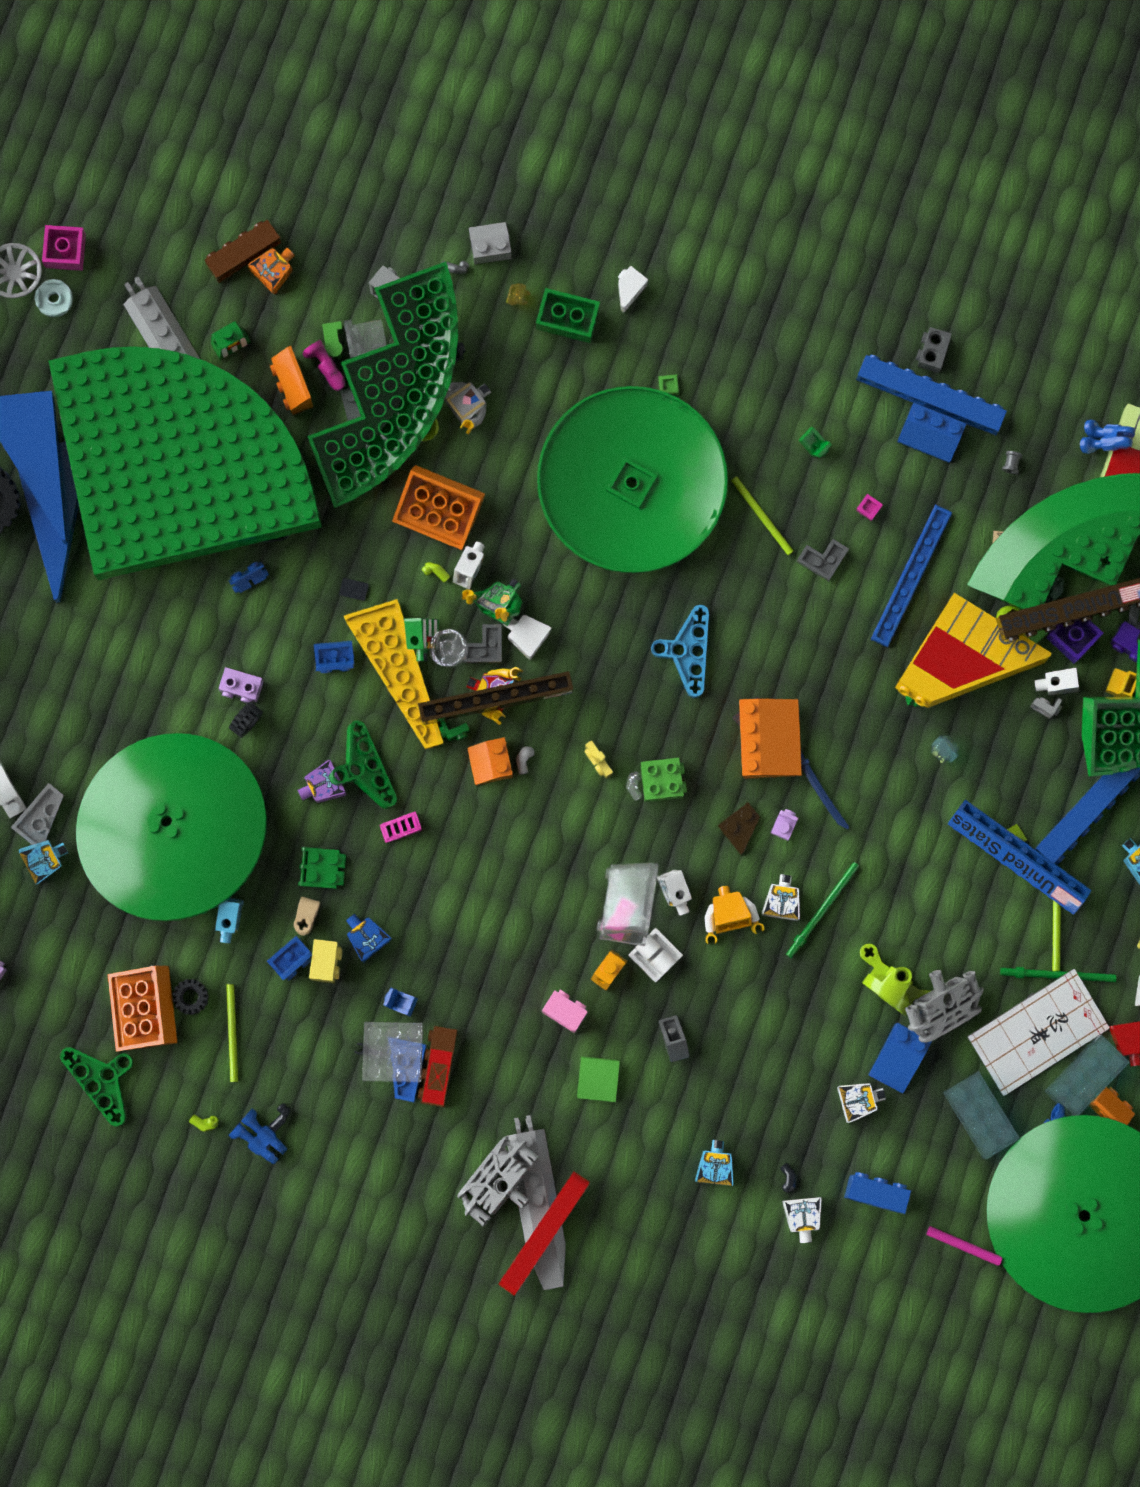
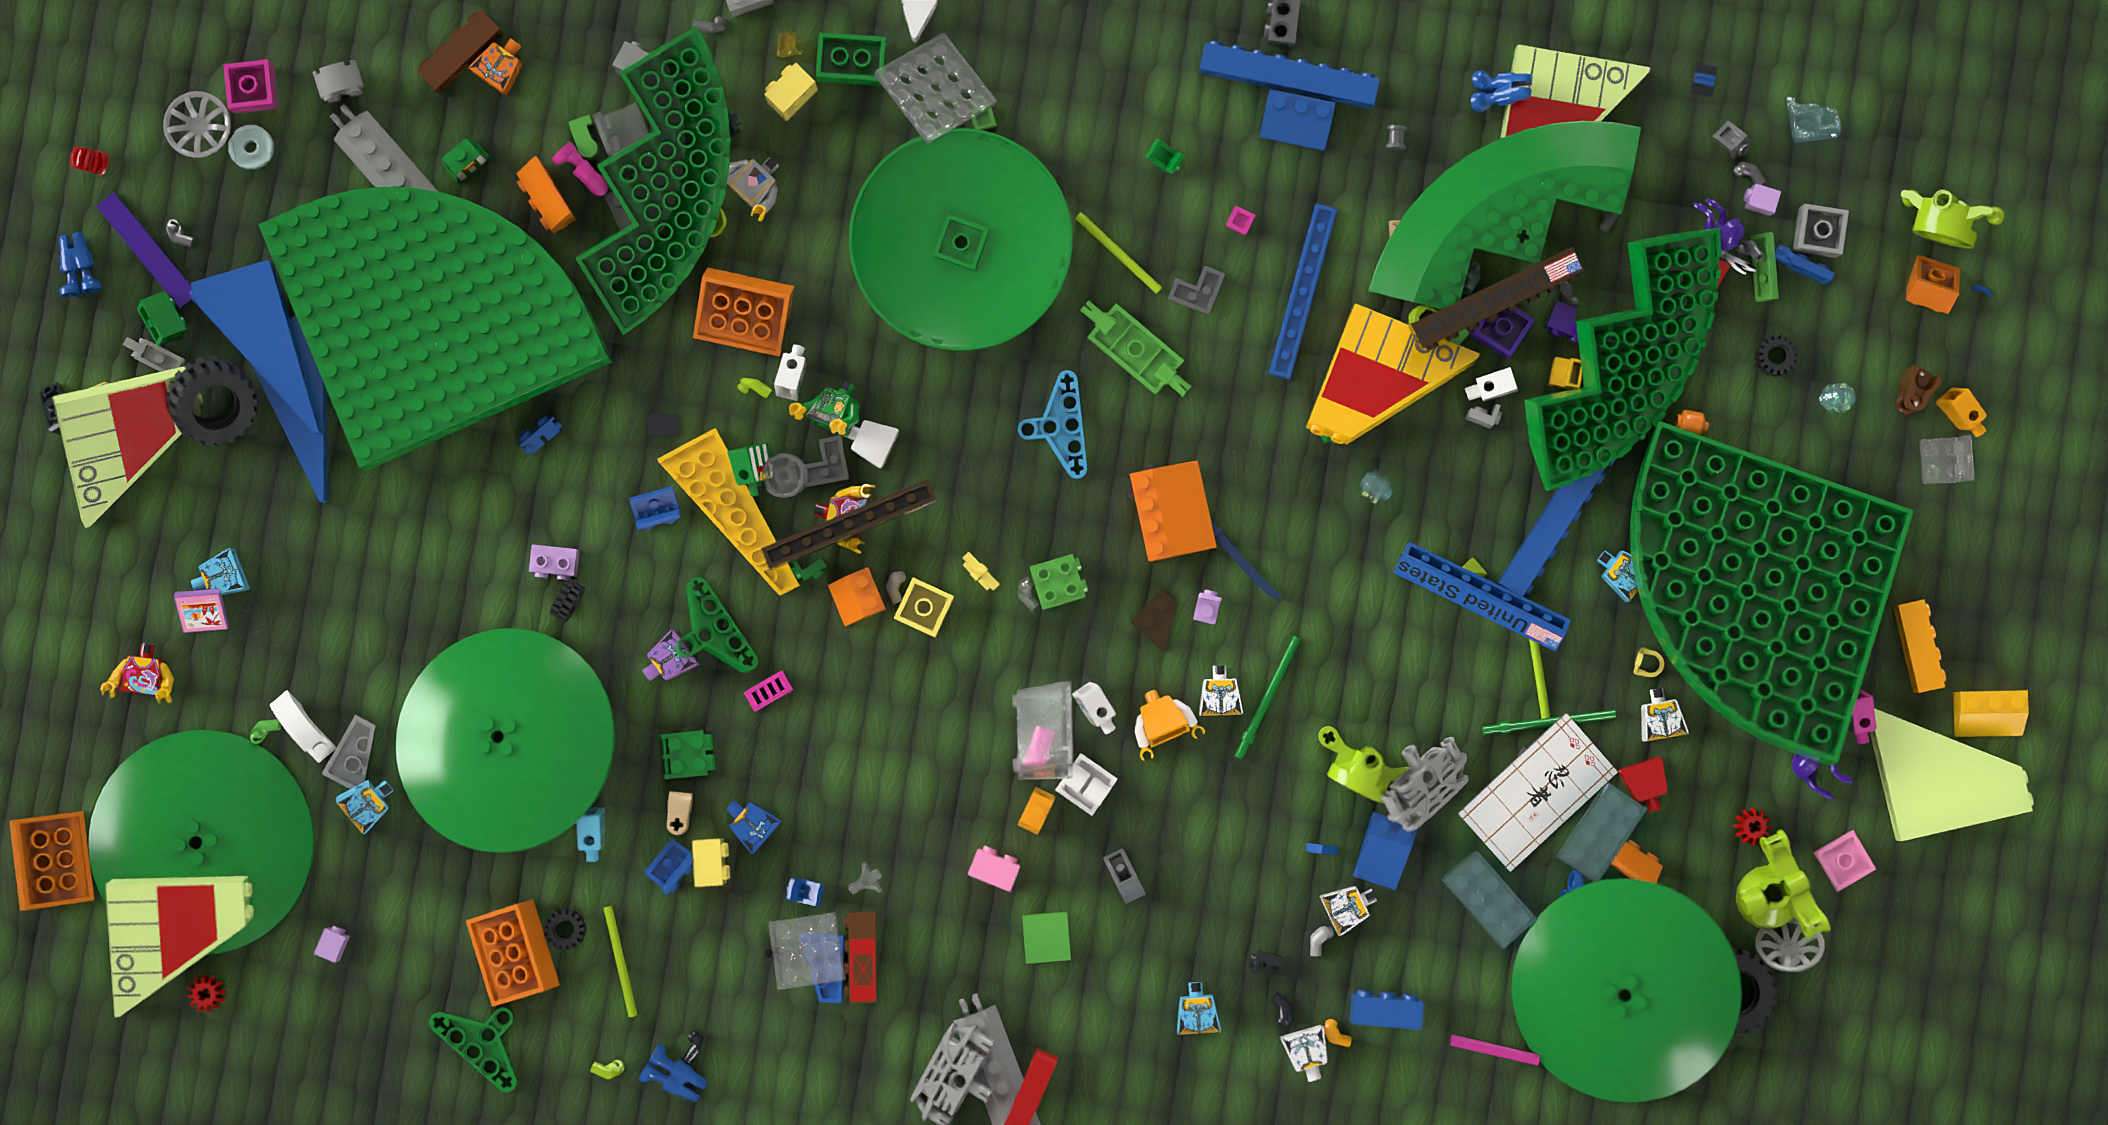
camera: 10 degrees left, 5 degrees up
none -> light grey brick [313,60,364,103]
none -> light yellow brick [764,63,818,121]
none -> clear piece [848,862,883,894]
none -> clear piece [874,33,997,144]
none -> light yellow brick [894,578,954,638]
none -> bright green plate [1080,300,1191,397]
none -> black bracket [1248,950,1284,974]
none -> blue tile [1306,843,1338,855]
none -> light grey arm [1310,926,1334,956]
none -> light orange arm [1323,1019,1352,1047]

